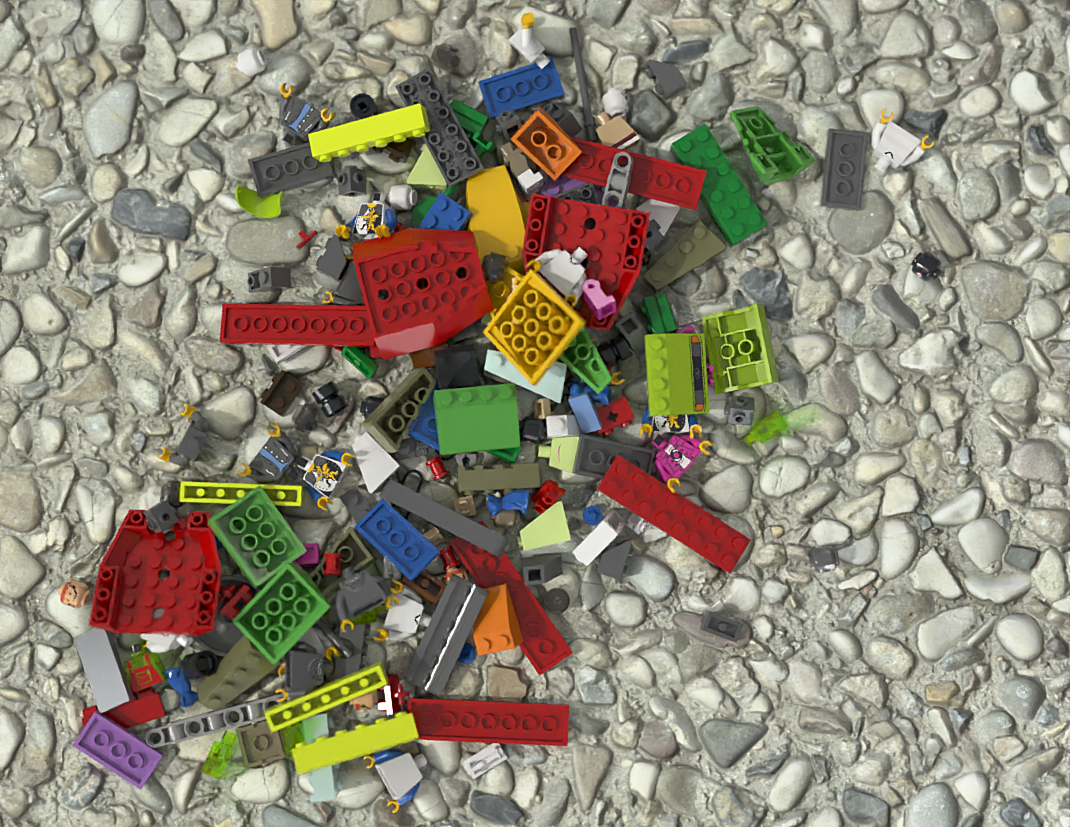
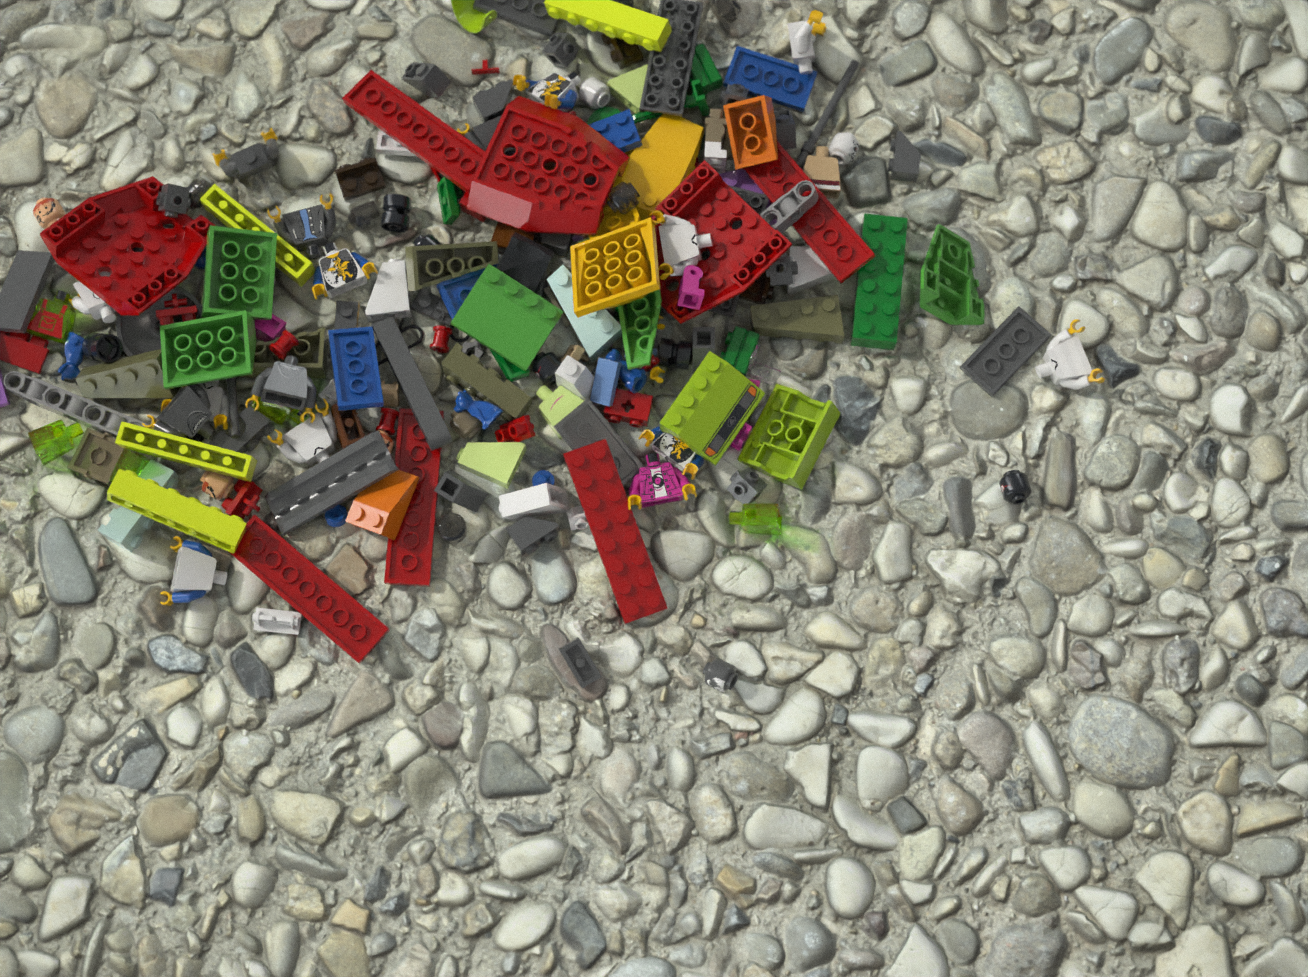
camera: 35 degrees right, 10 degrees down
tan tile [453,495,477,517] -> none

